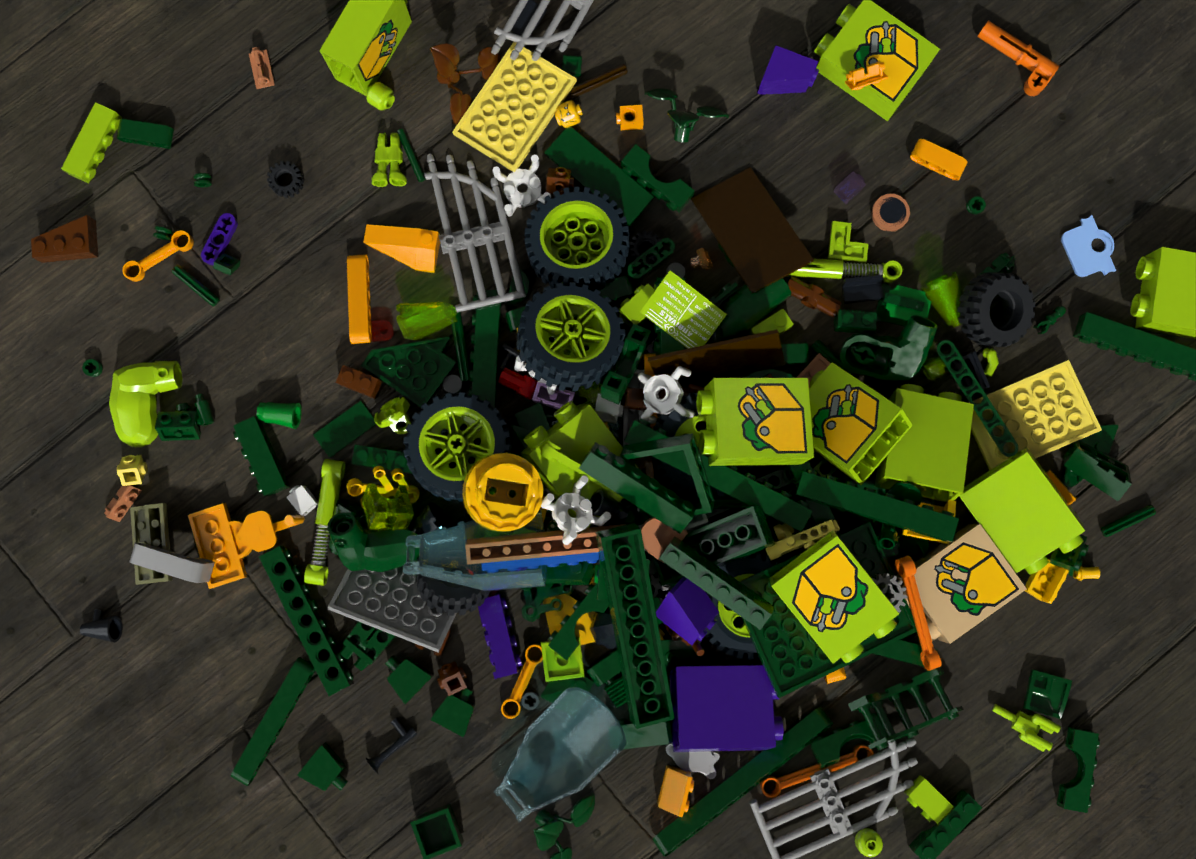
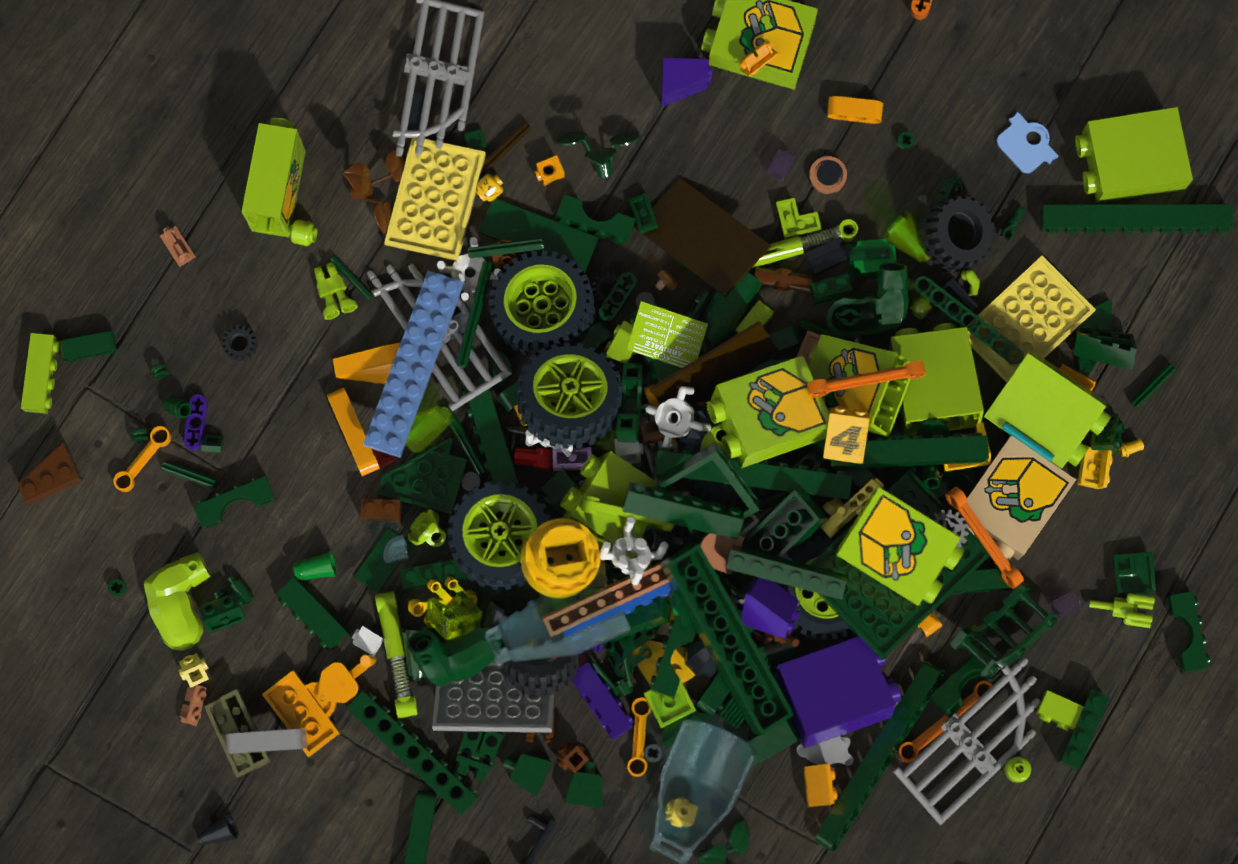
camera: 20 degrees left, 5 degrees down
none -> dark green brick [164,395,192,418]
none -> dark green arch [193,476,276,530]
none -> medium blue plate [363,271,464,458]
none -> clear light blue brick [383,535,409,564]
none -> dark green axle [456,260,493,368]
none -> dark green axle [468,238,543,259]
none -> dark green plant [592,657,634,698]
none -> dark green plate [629,193,659,234]
none -> light yellow brick [665,797,699,827]
none -> orange piece [807,361,926,398]
none -> yellow panel [823,406,870,464]
none -> teal bar [1001,423,1054,462]
none -> clear purple brick [1049,591,1082,621]

